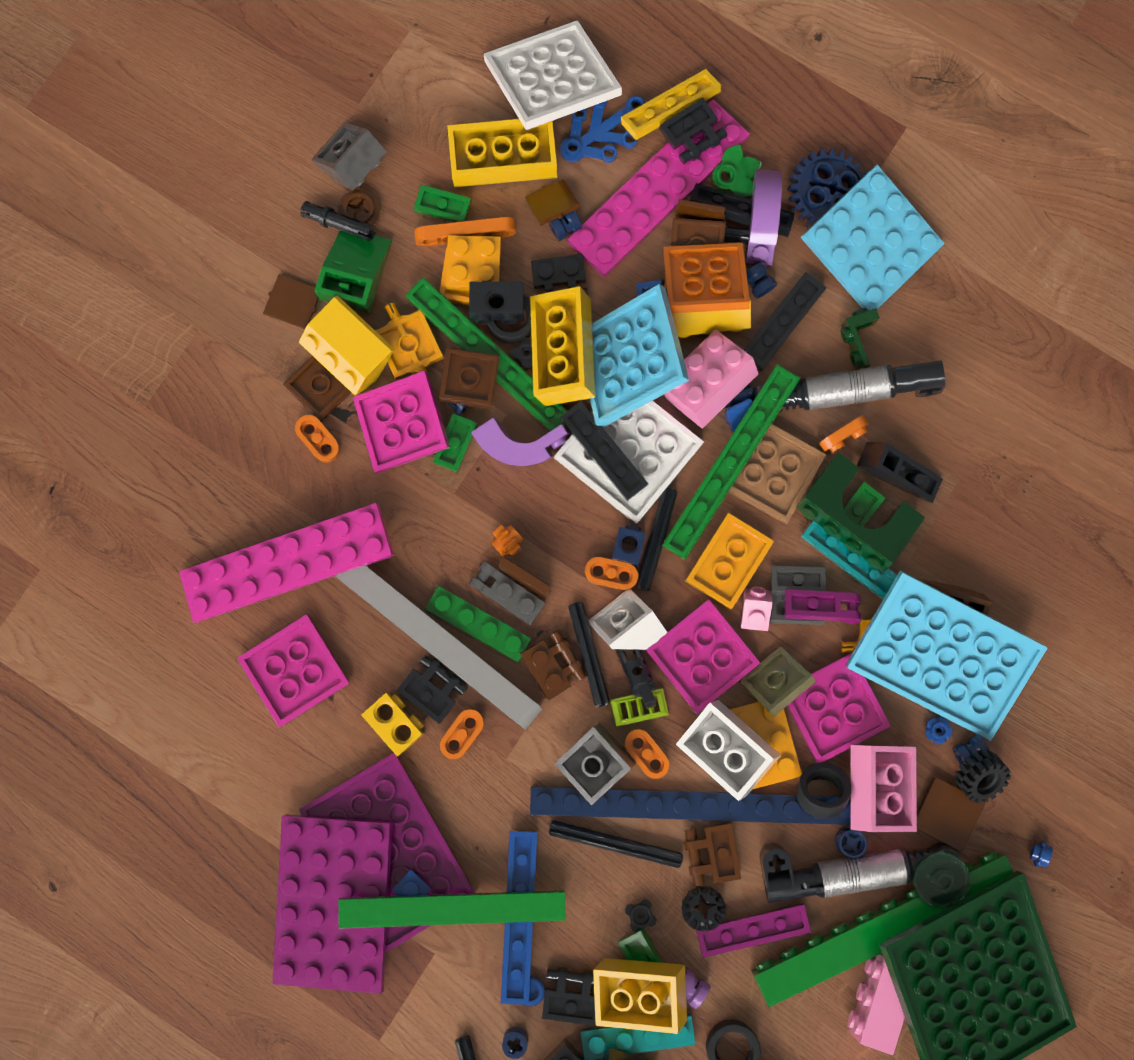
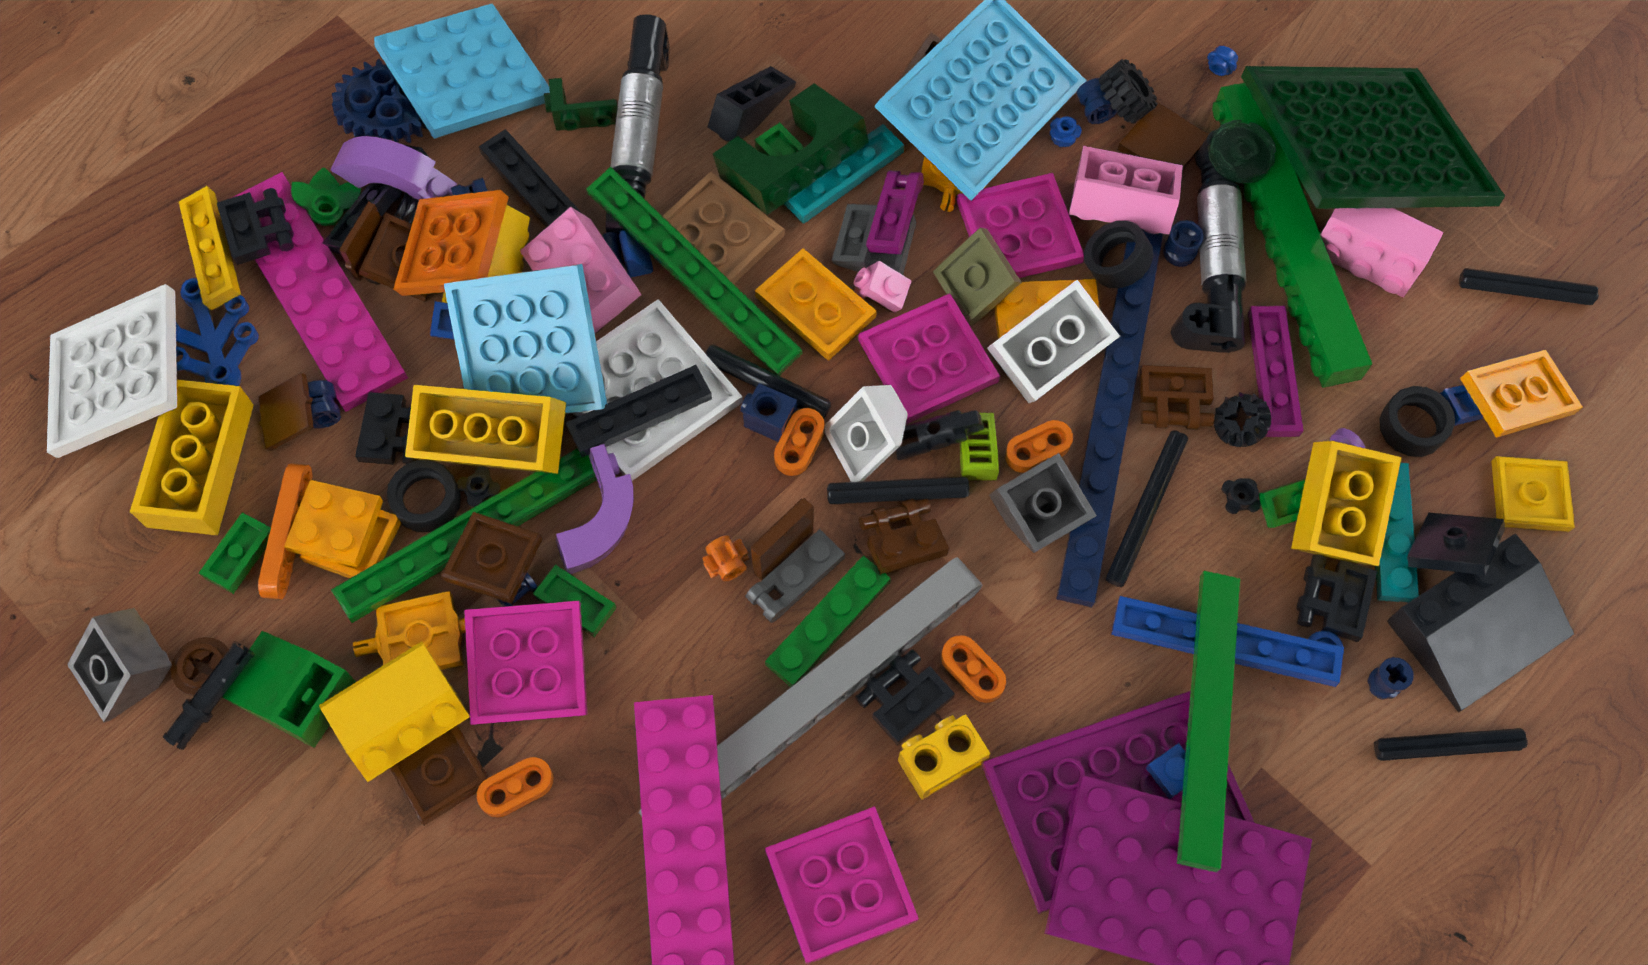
camera: 80 degrees left, 15 degrees down
reddish brown piece [263,275,319,330] -> none
black brick [469,282,524,324] -> none
orange plate [819,415,869,454] -> none

